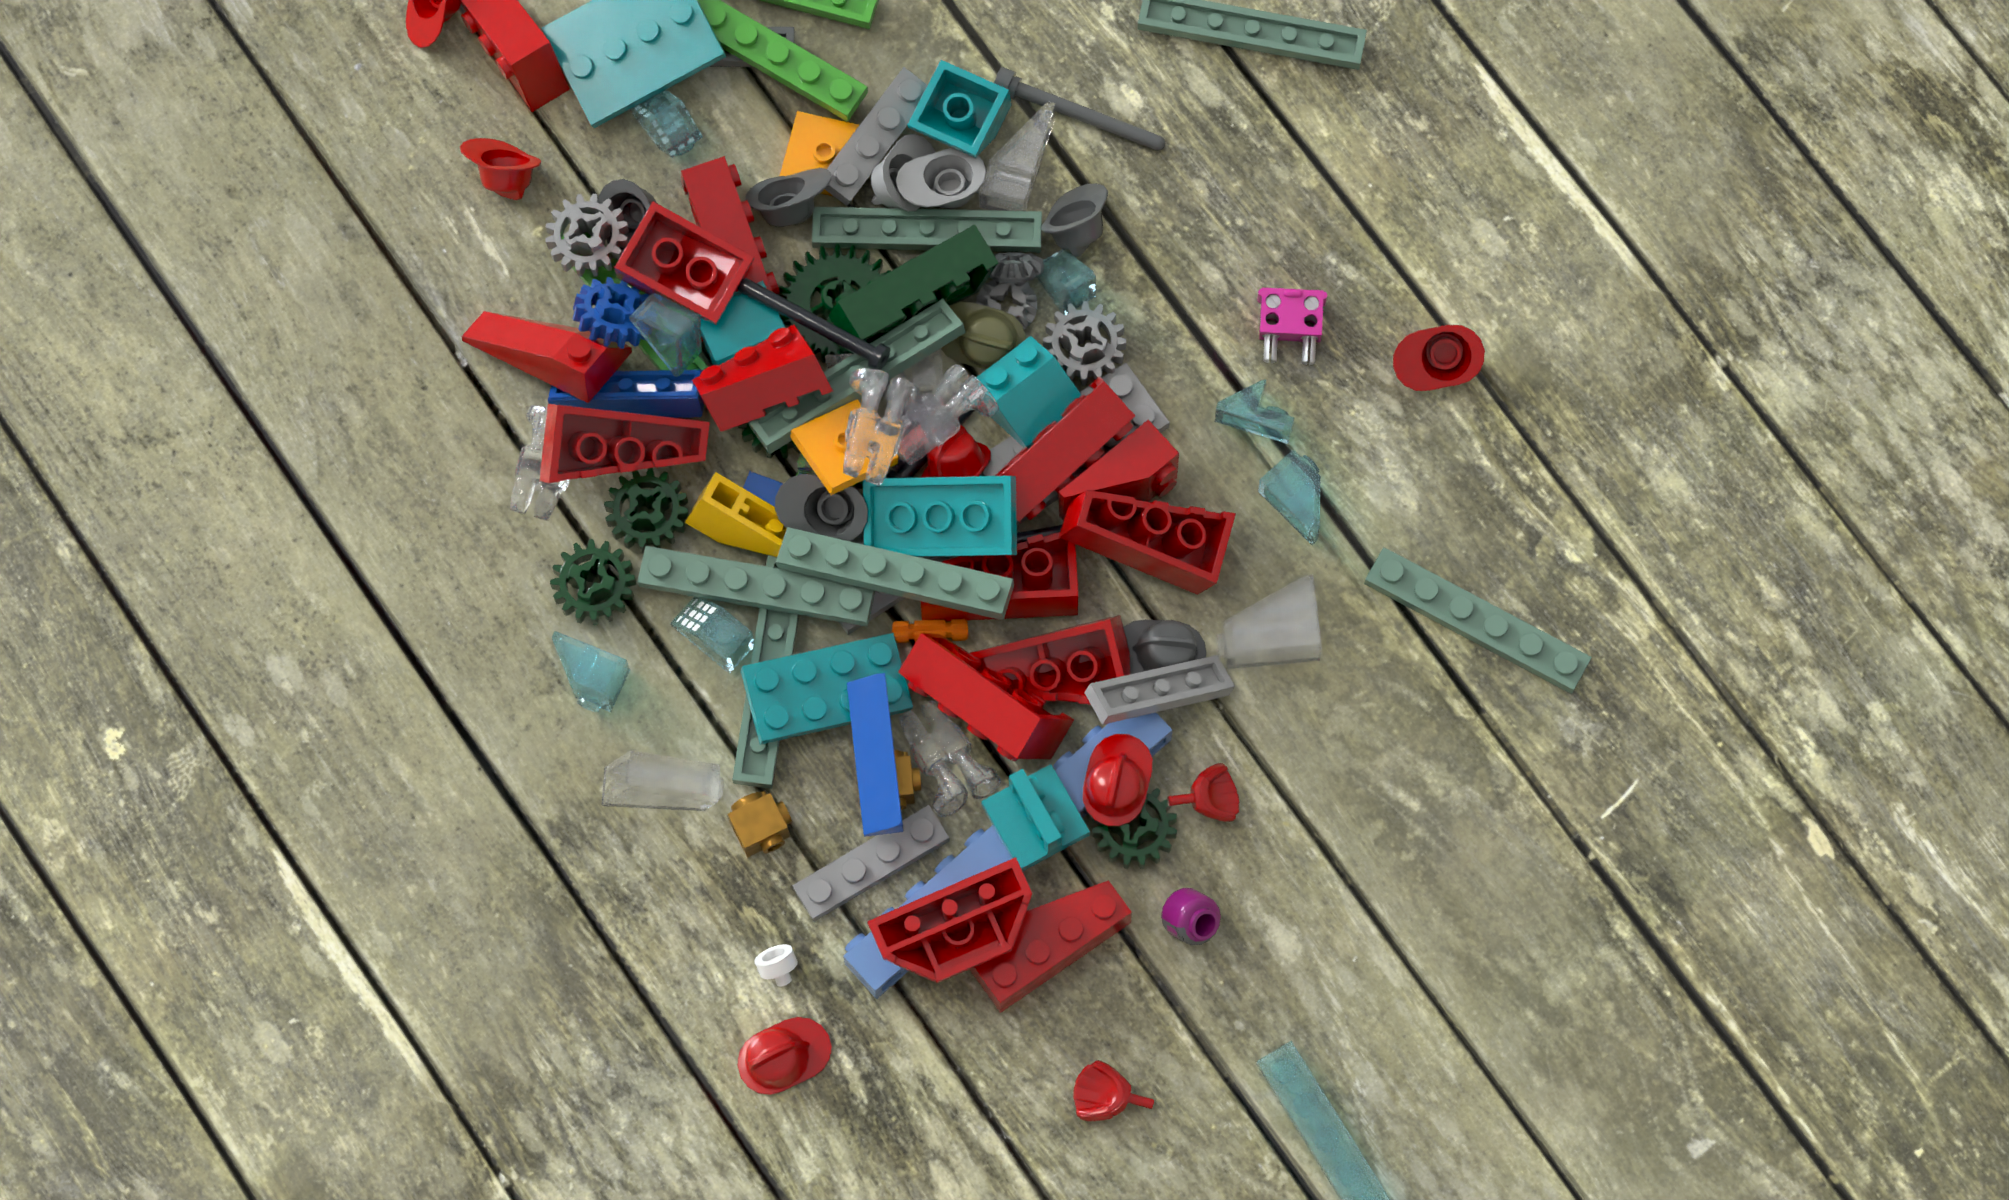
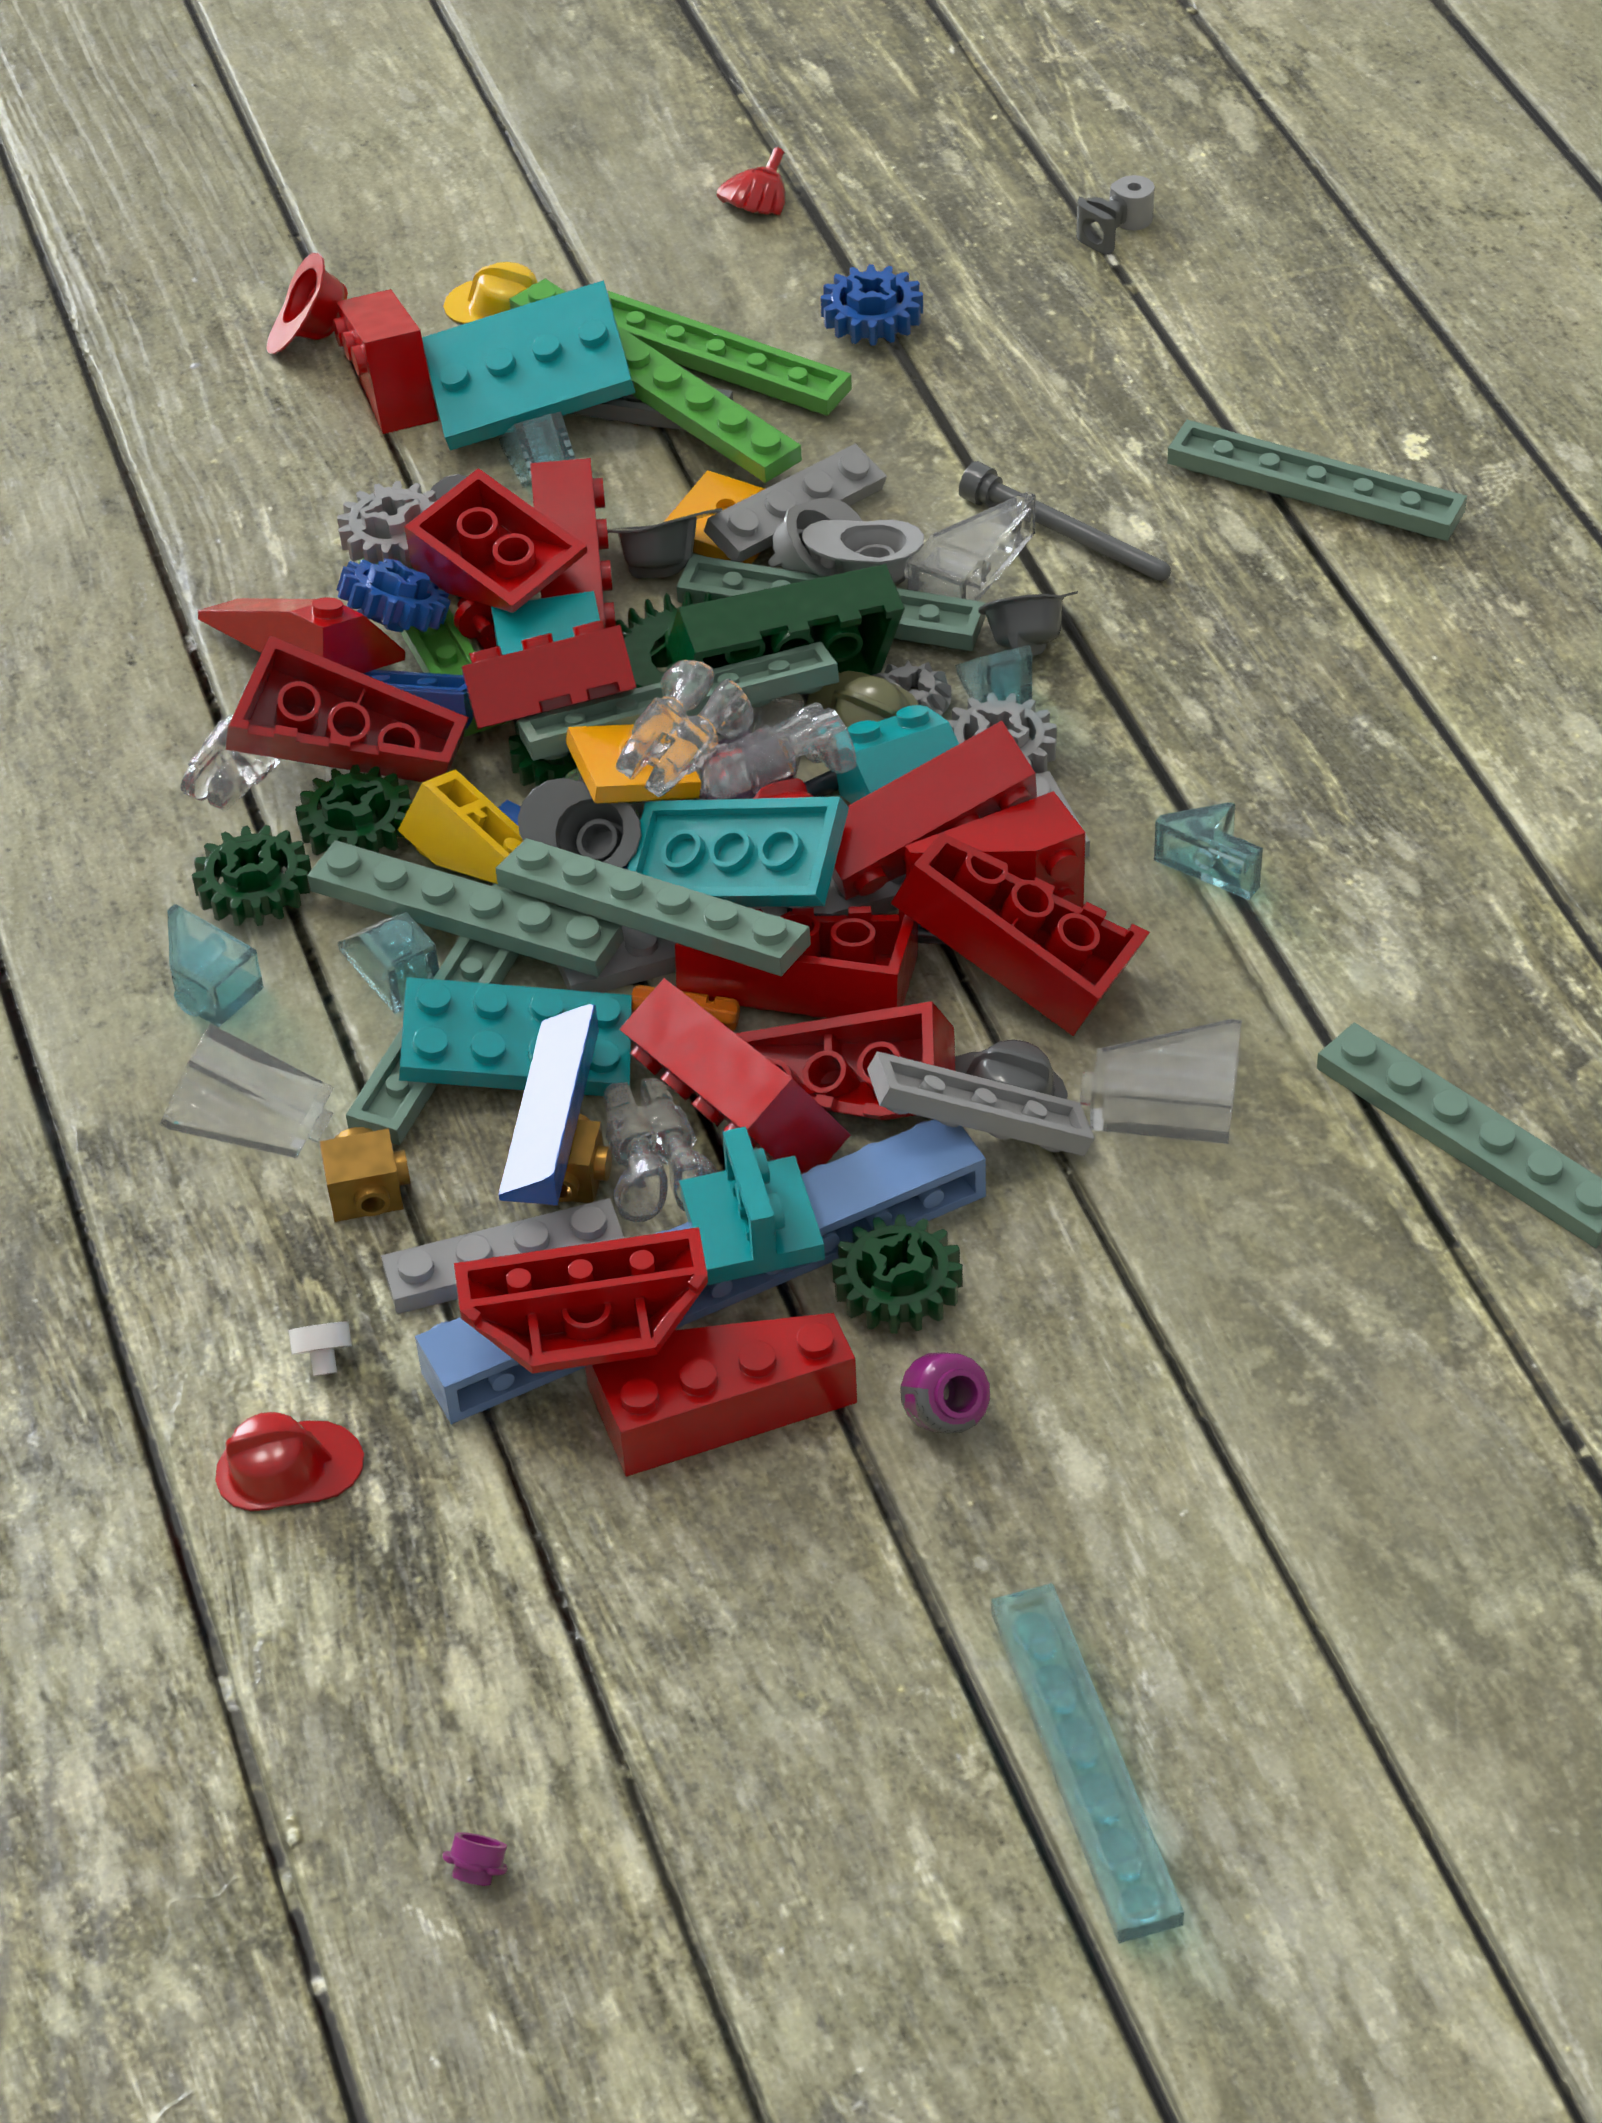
camera: 15 degrees right, 25 degrees down
red piece [460,138,541,201] -> none
clear light blue slope [629,293,702,377] -> none
black bar [737,278,891,372] -> none
teal slope [907,60,1012,158] -> none
dark grey gear [989,251,1044,283] -> none
red piece [1073,1060,1154,1121] -> none
red piece [1083,734,1153,826] -> none
red piece [1167,763,1240,822] -> none
dark pink piece [1257,287,1327,365] -> none
clear light blue slope [1258,449,1321,545] -> none
red piece [1393,325,1485,391] -> none

